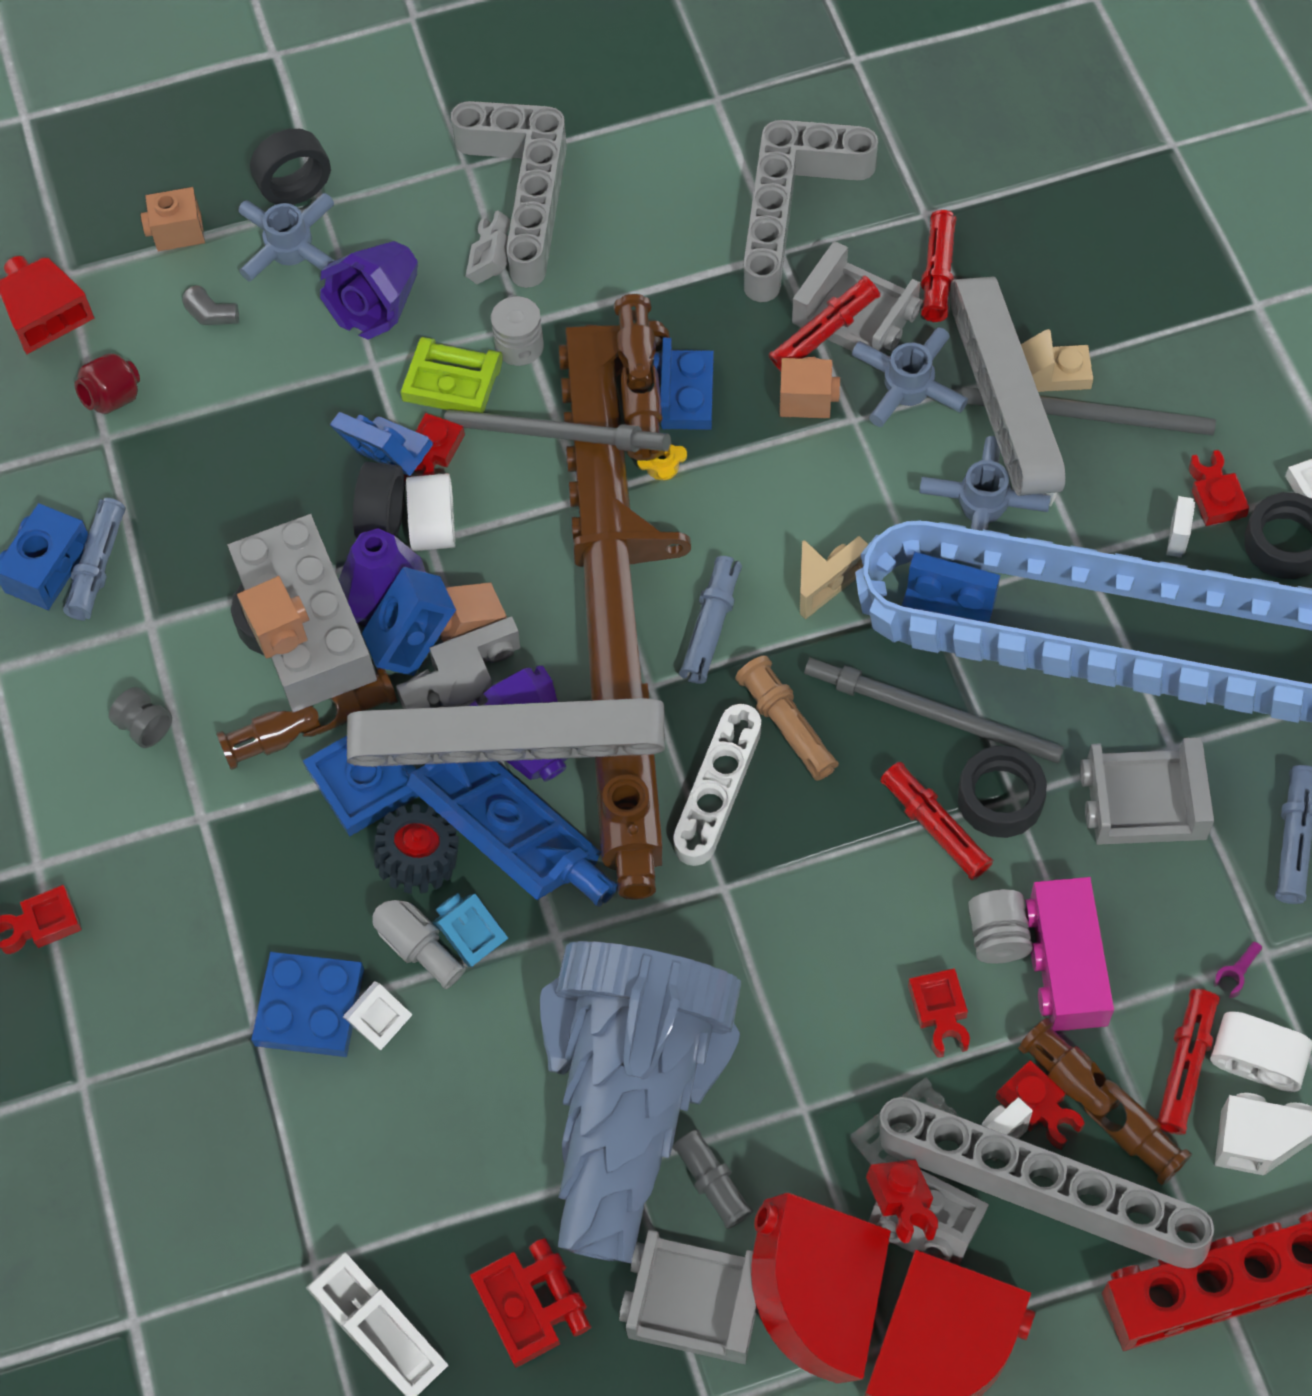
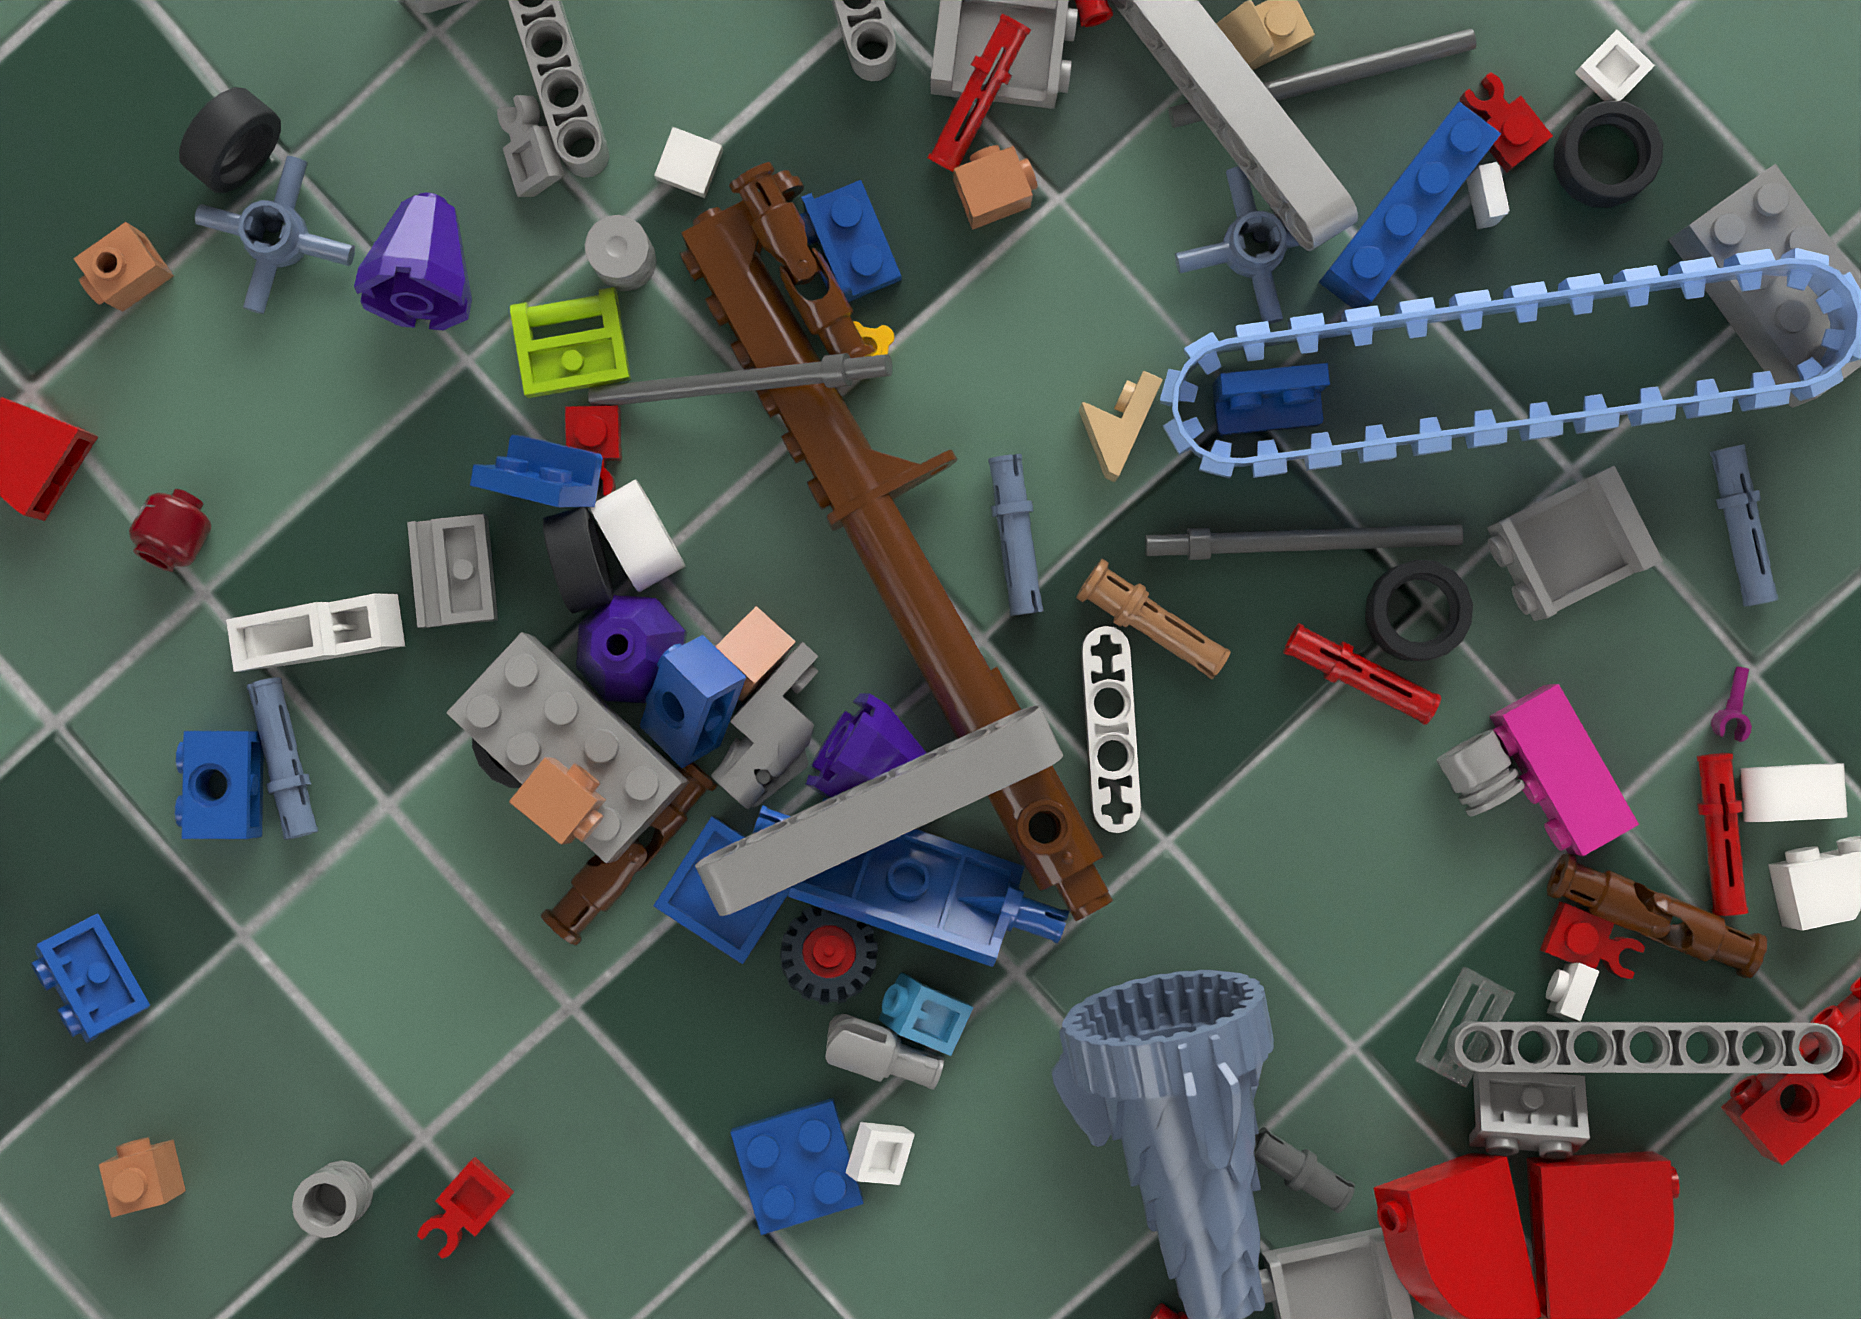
camera: 30 degrees left, 25 degrees up
dark grey wheel [109,687,173,748] -> none
flat silver arm [183,286,239,325] -> none
sand blue bar [852,327,968,427] -> none
red plate [866,1159,938,1244] -> none
red plate [908,968,970,1058] -> none
none -> white slope [226,594,405,672]
none -> light grey plate [407,514,498,629]
none -> white tile [654,127,723,198]
none -> blue brick [1318,102,1501,309]

